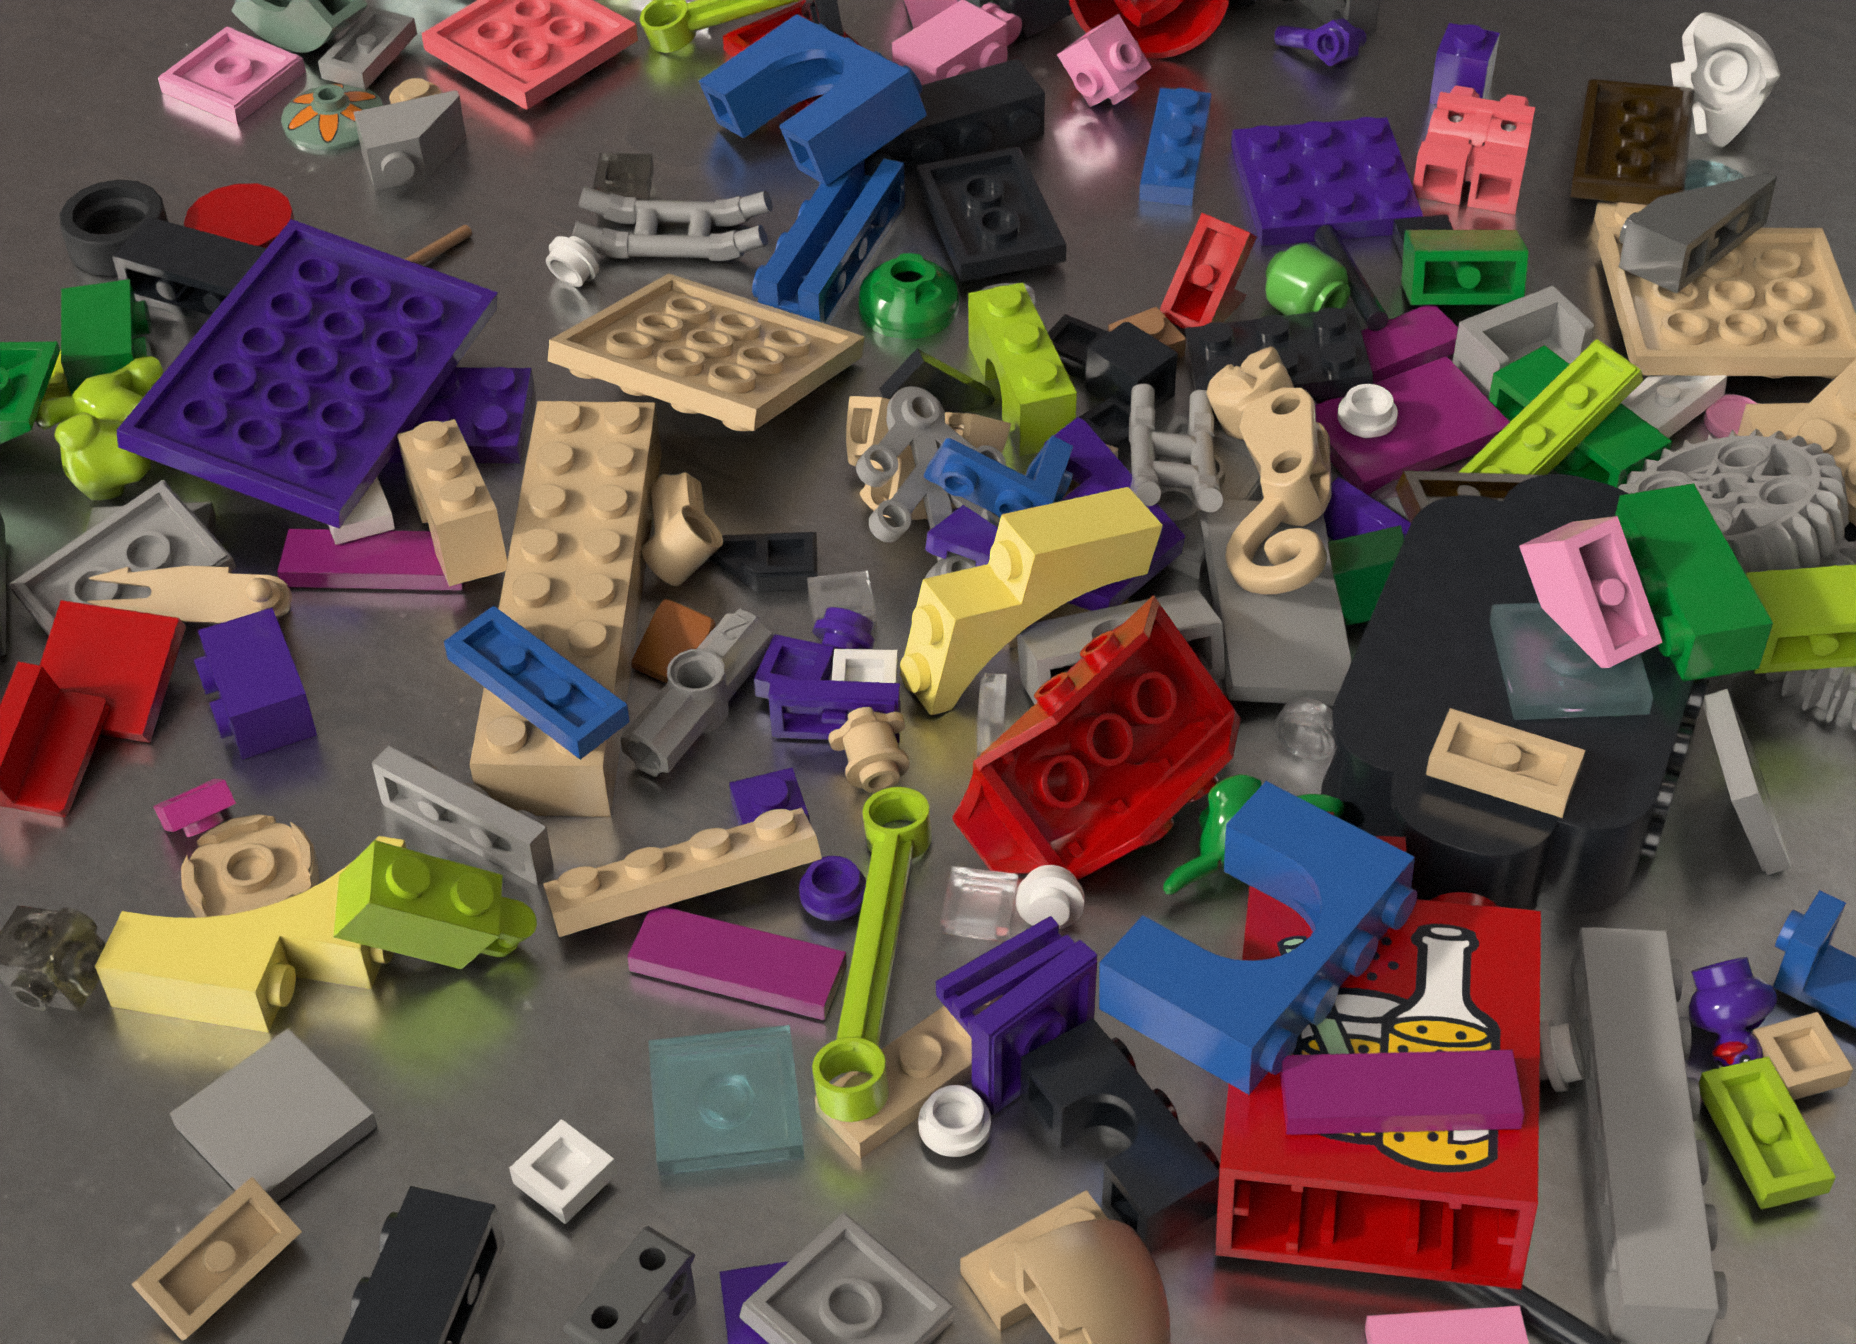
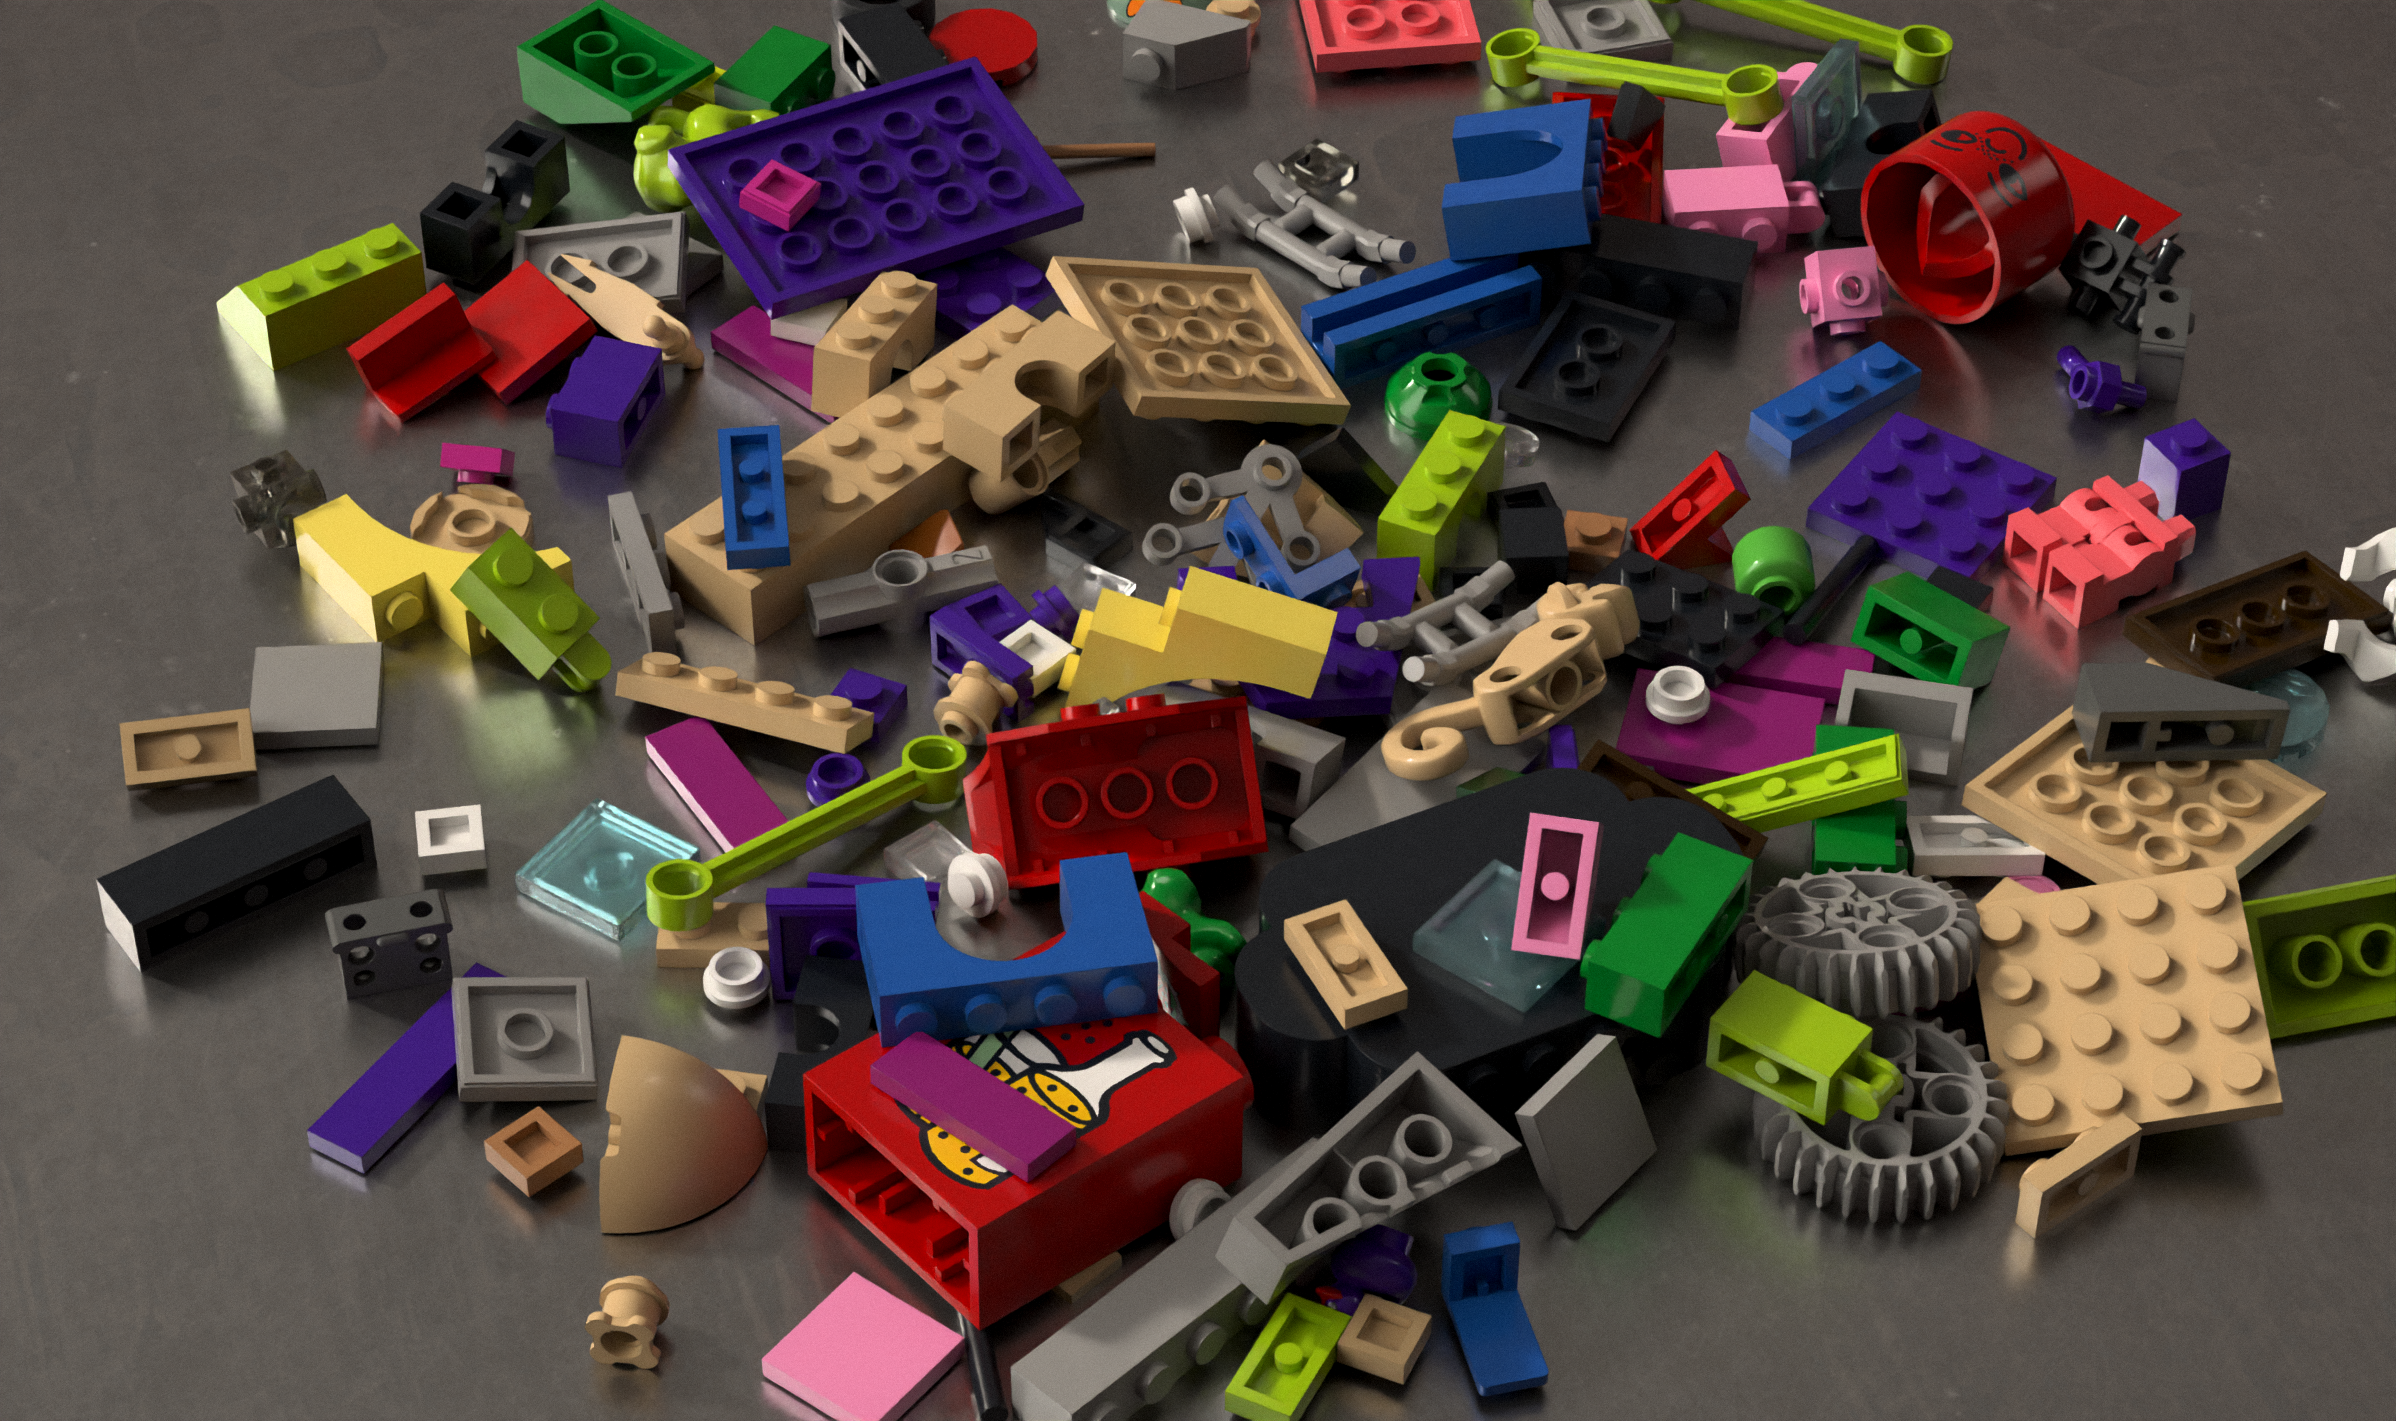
camera: 40 degrees right, 5 degrees down
none -> dark pink tile [739,159,821,232]
none -> tan arch [942,310,1116,483]
none -> light grey wedge [1215,1051,1522,1305]

